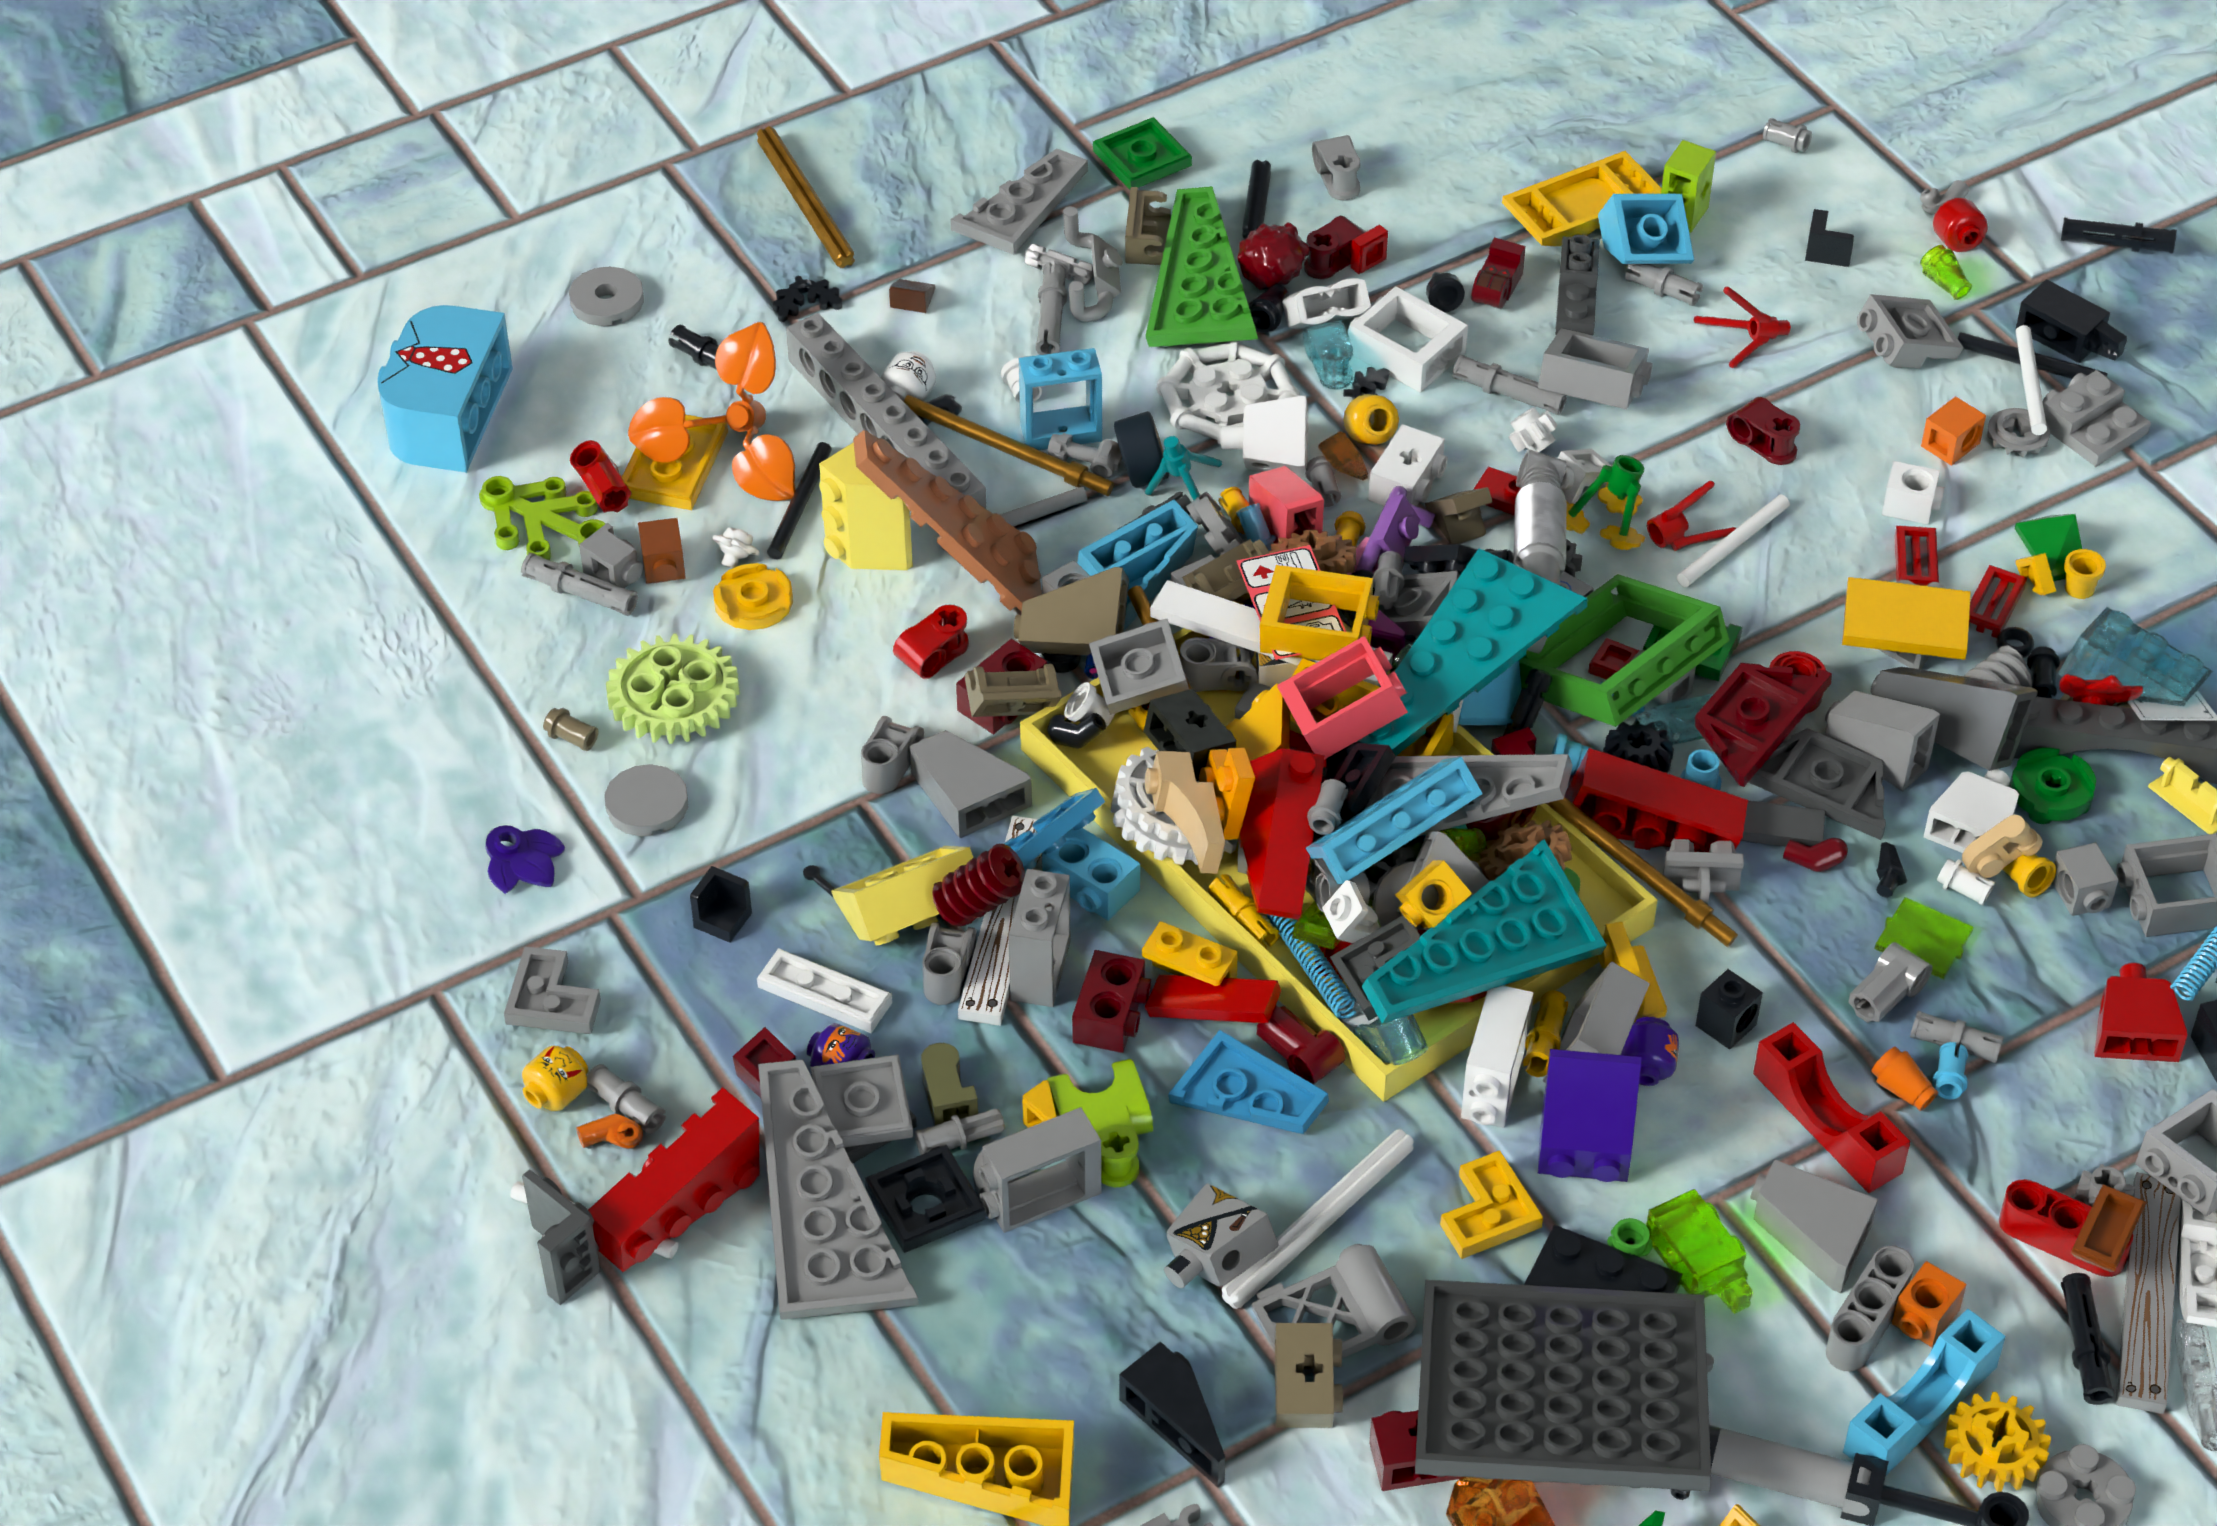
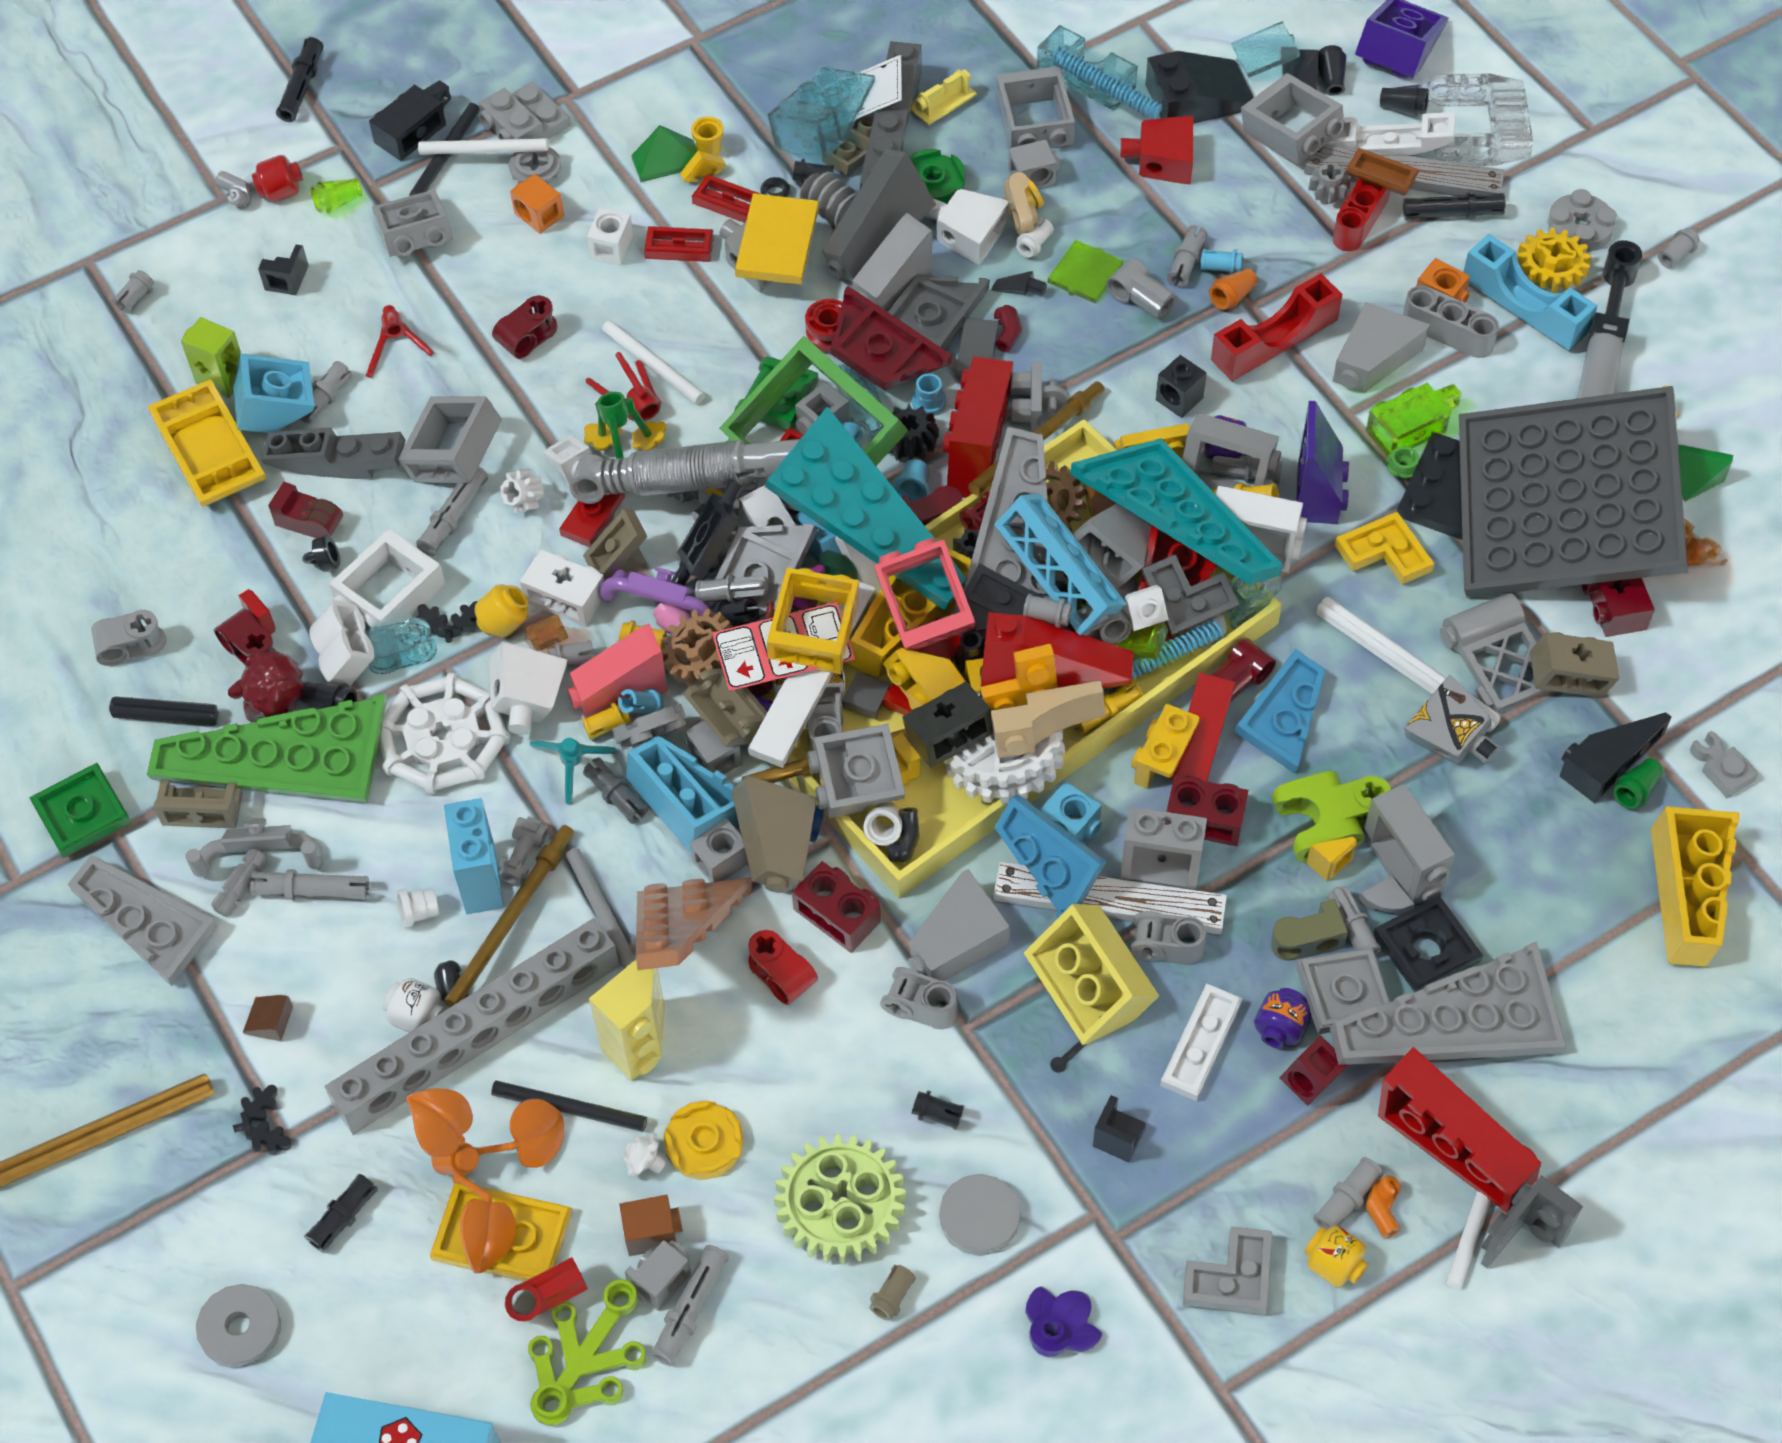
camera: 90 degrees left, 10 degrees up
dark red piece [932,843,1025,927] -> none
dark tan hinge [964,664,1062,717] -> none
black wheel [1114,411,1169,488] -> none
yellow brick [1395,860,1472,928] -> none
red plate [2059,674,2143,706] -> none
none -> black pin [911,1090,965,1130]
none -> green cone [1613,758,1664,809]

